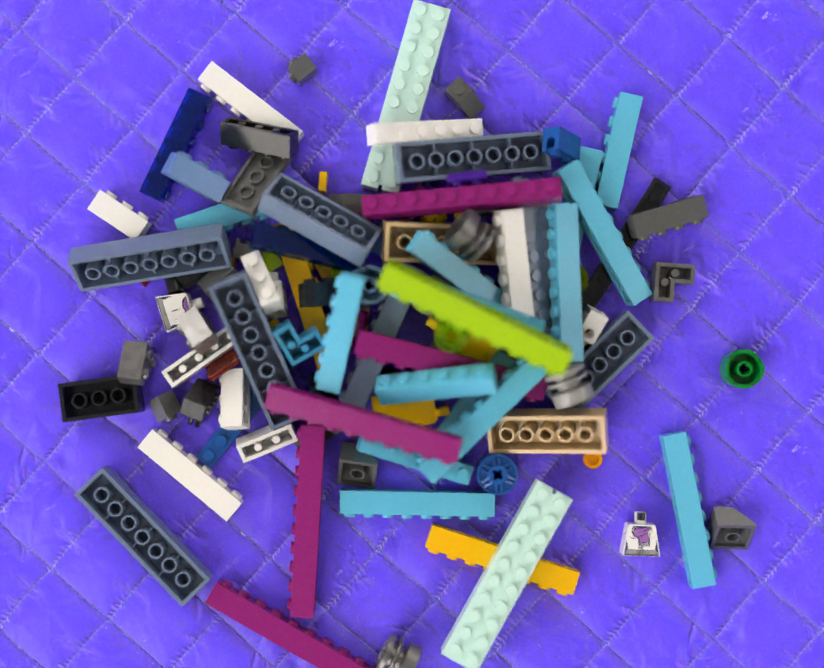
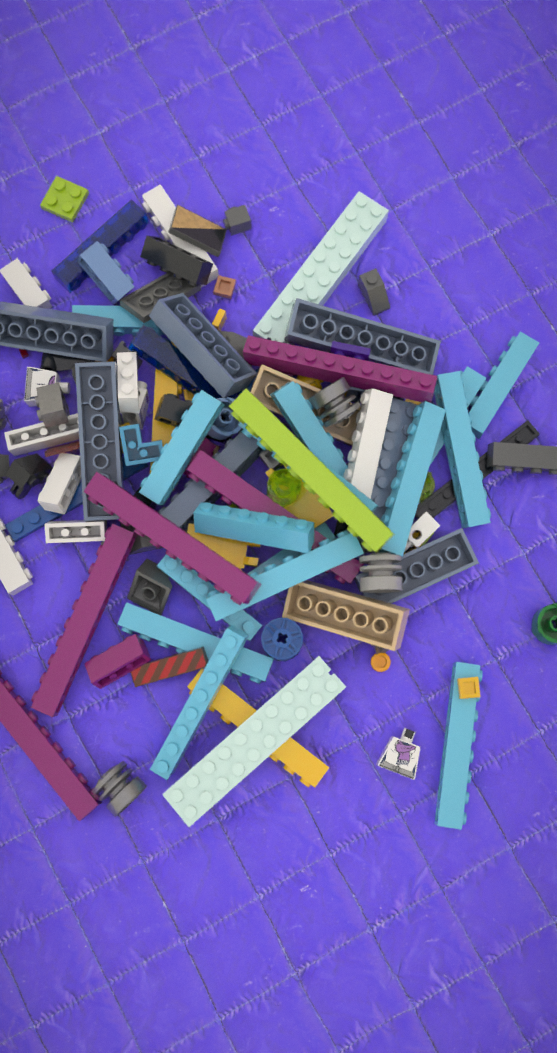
camera: 20 degrees right, 10 degrees down
lime tile [262,248,284,272] -> none
white brick [366,118,483,146] -> none
blue brick [542,126,581,164] -> none
flat silver brick [649,262,695,303] -> none
dark grey slope [709,506,757,550] -> none
none -> lime plate [40,176,89,223]
none -> magenta brick [84,634,151,689]
none -> tile [130,646,208,687]
none -> medium azure brick [150,625,249,780]
none -> tile [168,204,226,257]
none -> nougat plate [213,275,236,299]
none -> yellow tile [457,677,481,699]

